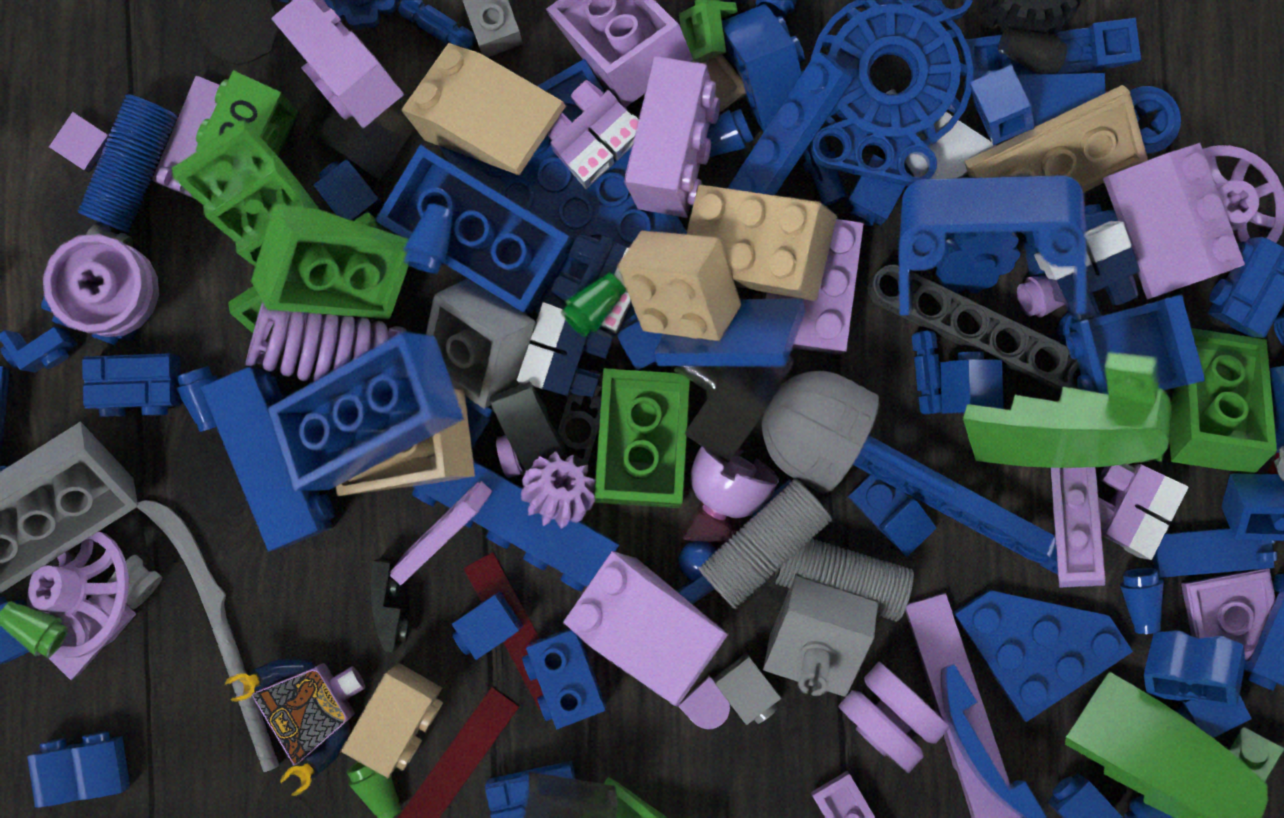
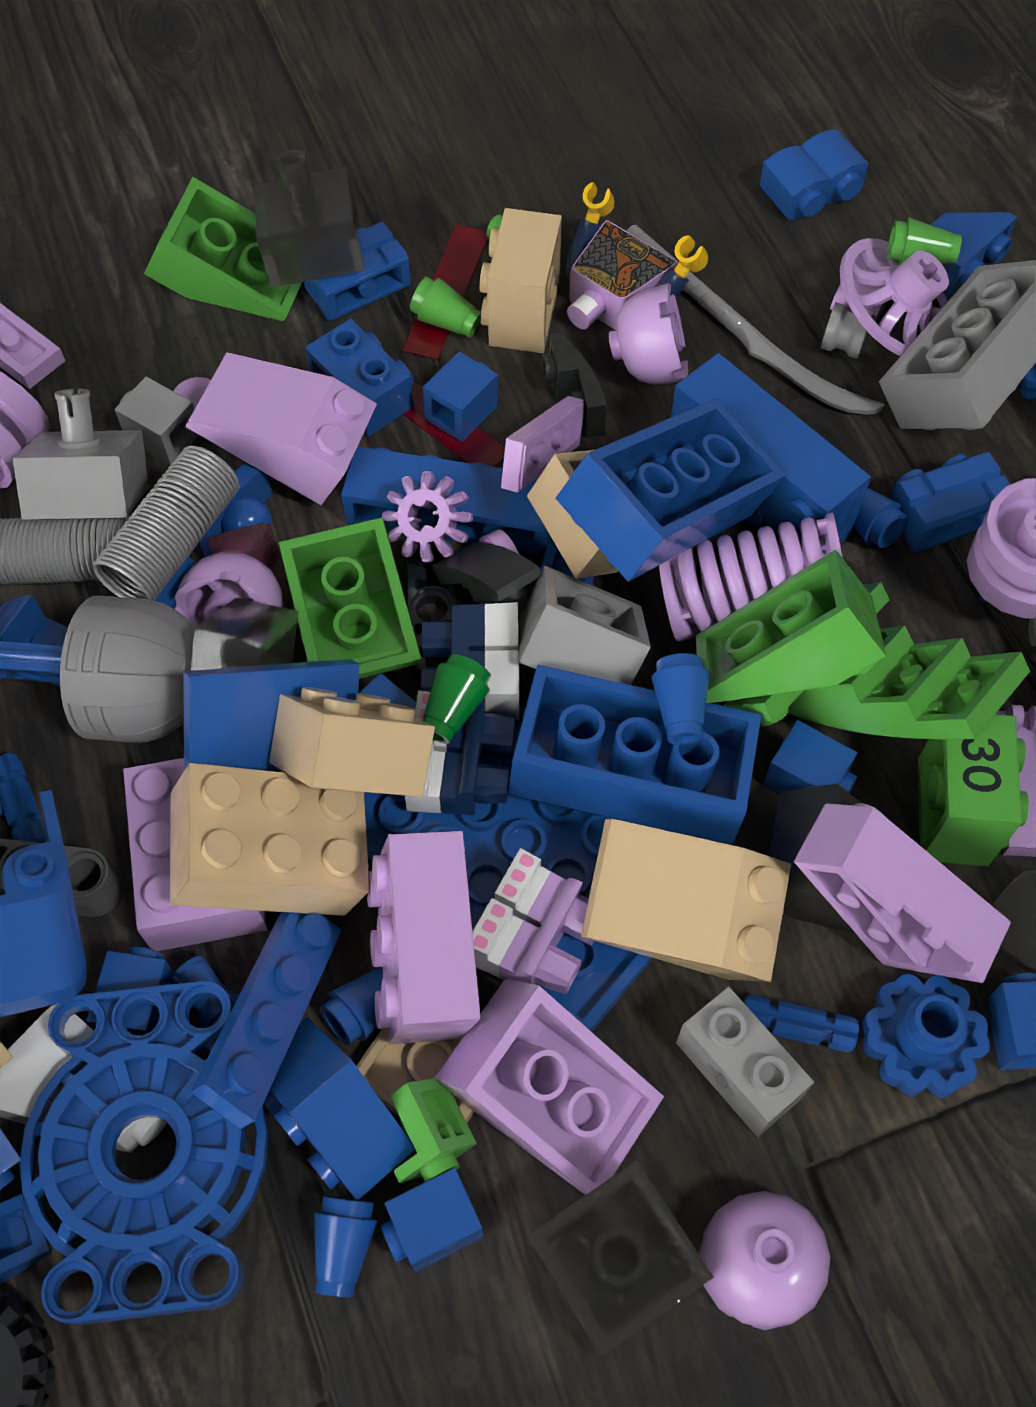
camera: 165 degrees right, 25 degrees down
none -> bright green cone [410,277,481,338]
none -> lavender cylinder [609,283,688,385]

